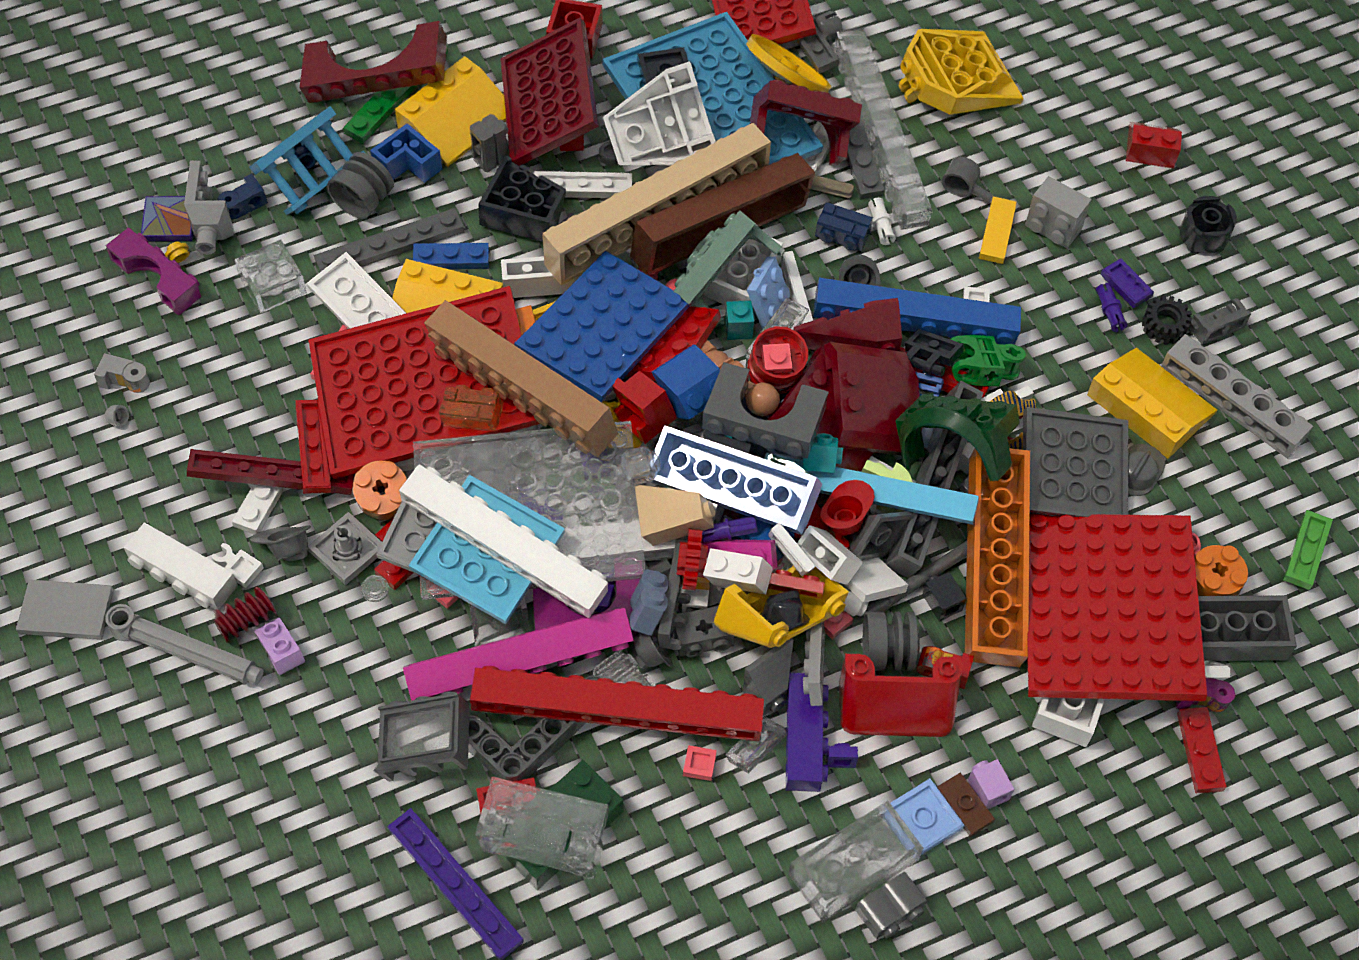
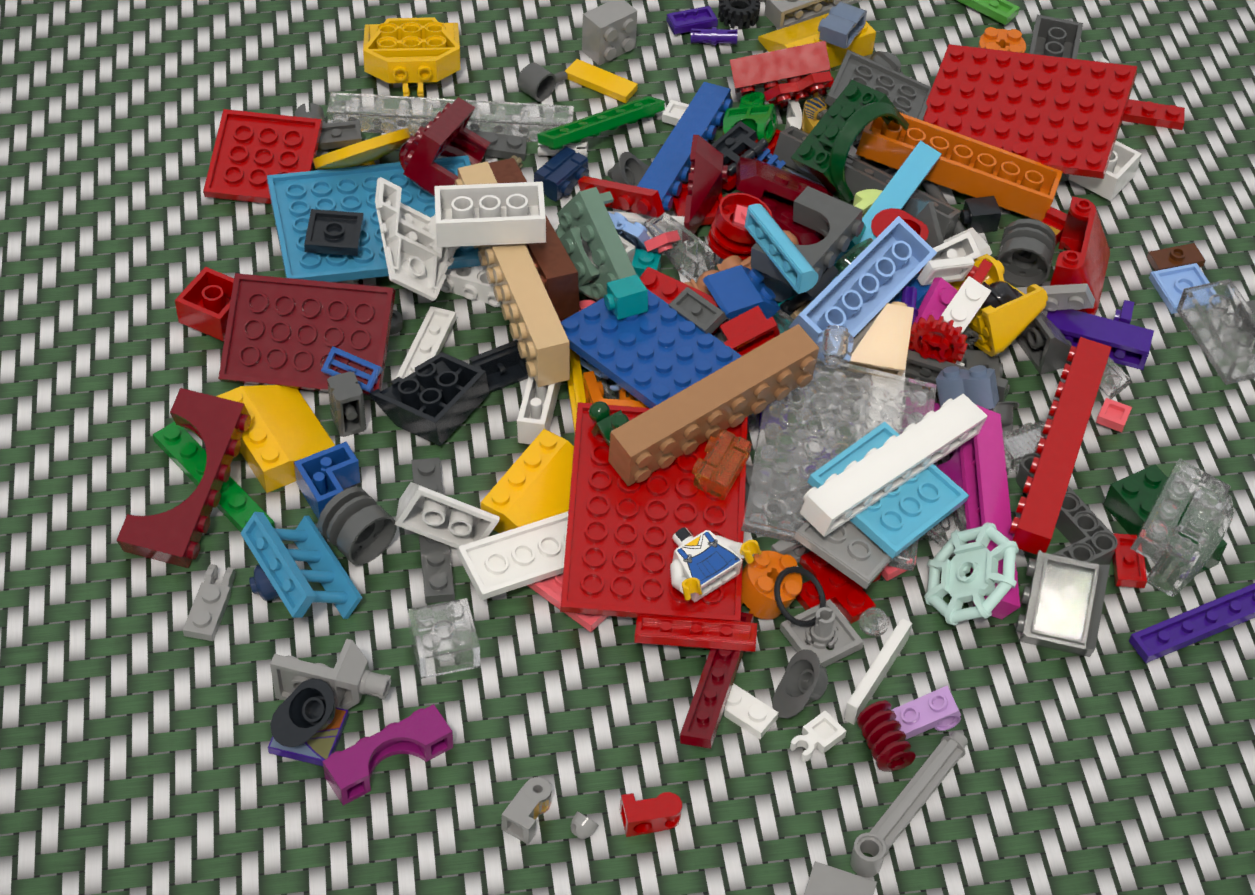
camera: 75 degrees left, 10 degrees down
white brick [124,522,238,610] -> none
yellow plate [165,241,190,263] -> none
dark blue leg [217,174,268,220] -> none
blue plate [413,243,489,269] -> none
lavender brick [968,759,1015,809] -> none
none -> light grey hinge [183,564,236,641]
none -> black piece [270,678,336,747]
none -> blue tile [321,346,383,393]
none -> white slope [395,482,500,549]
none -> white brick [434,182,546,247]
none -> green plate [537,96,665,150]
none -> red plate [578,176,665,218]
none -> dark green piece [589,401,629,447]
none -> teal brick [604,274,648,320]
none -> red leg [619,792,682,837]
none -> coral plate [644,230,681,254]
none -> dark grey plate [669,287,727,334]
none -> torso [670,527,762,603]
none -> piece [730,41,831,96]
none -> medium azure brick [744,204,819,294]
none -> red plate [764,71,834,109]
none -> black tyre [774,566,826,627]
none -> sand blue brick [818,2,867,49]
none -> white tile [844,619,912,725]
none -> light aqua plate [924,522,1019,625]

